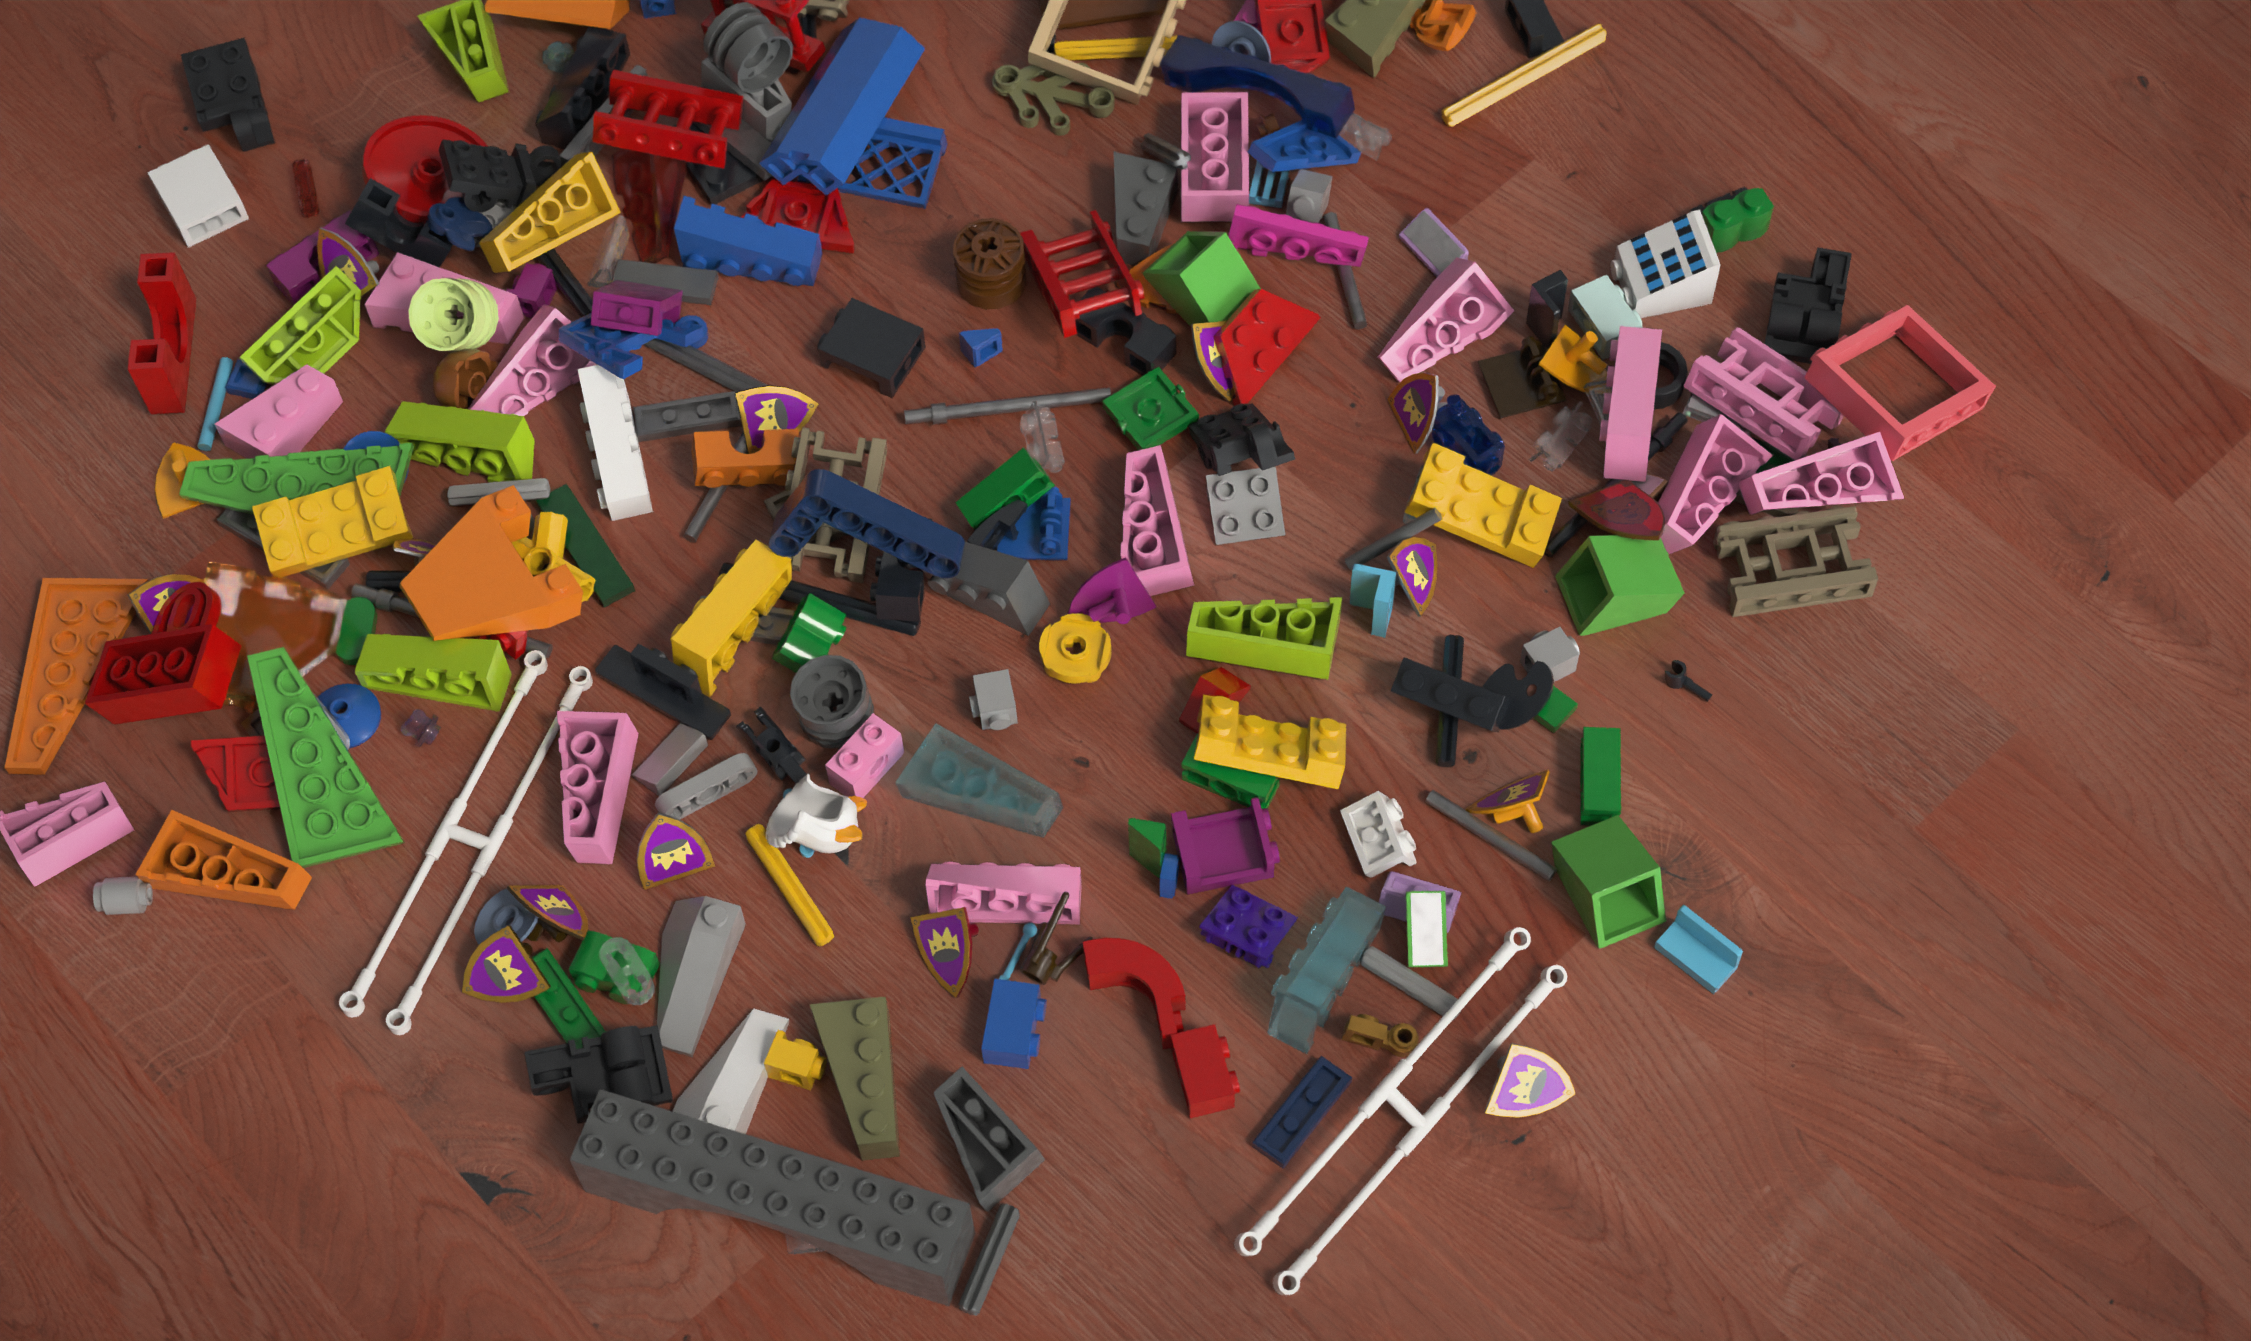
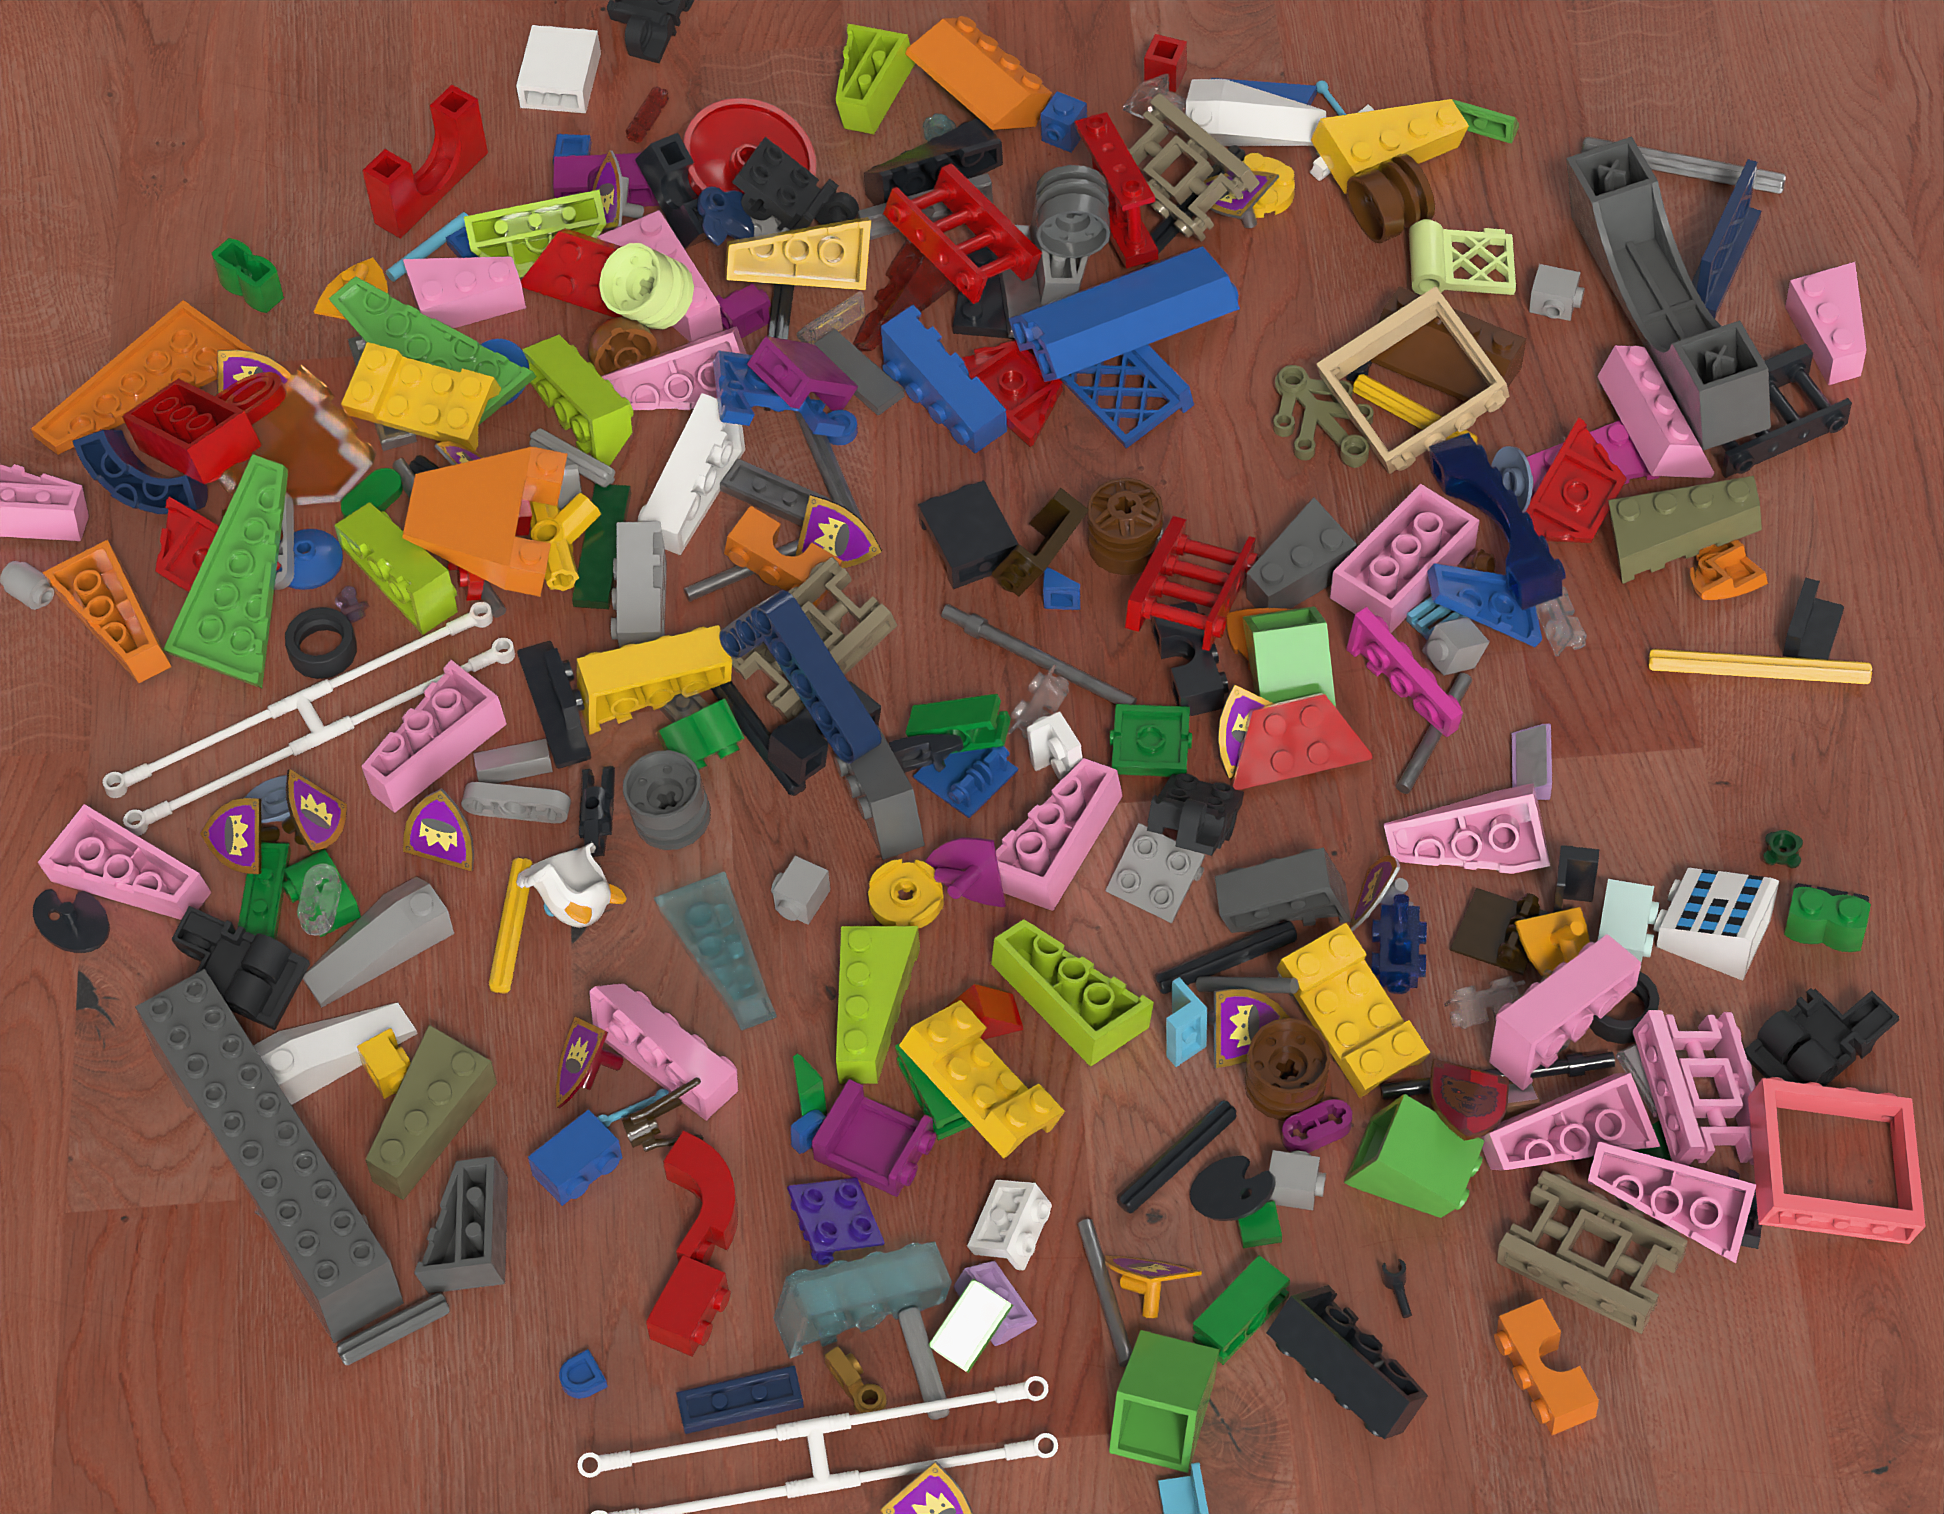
camera: 40 degrees right, 5 degrees down
bright pink brick [825,713,904,798] -> none
dark grey axle [1140,133,1191,170] -> none
black arch [1391,657,1512,732] -> none
none -> black piece [33,889,110,953]
none -> bright pink wedge [38,804,211,920]
none -> dark blue brick [73,430,208,514]
none -> green brick [211,238,284,313]
none -> black tyre [285,607,357,679]
none -> red wing [521,228,624,318]
none -> blue tile [553,134,592,164]
none -> blue tile [559,1349,608,1399]
none -> light grey wedge [611,521,667,648]
none -> lime wedge [836,926,920,1084]
none -> dark brown panel [992,488,1089,597]
none -> white bracket [1027,711,1083,780]
none -> black axle [1155,921,1297,994]
none -> dark grey wedge [1215,847,1351,933]
none -> reddish brown wheel [1244,1018,1331,1121]
none -> black wedge [1266,1285,1428,1440]
none -> magenta beam [1282,1099,1353,1153]
none -> orange arch [1494,1298,1599,1436]
none -> dark green plate [1763,830,1803,868]

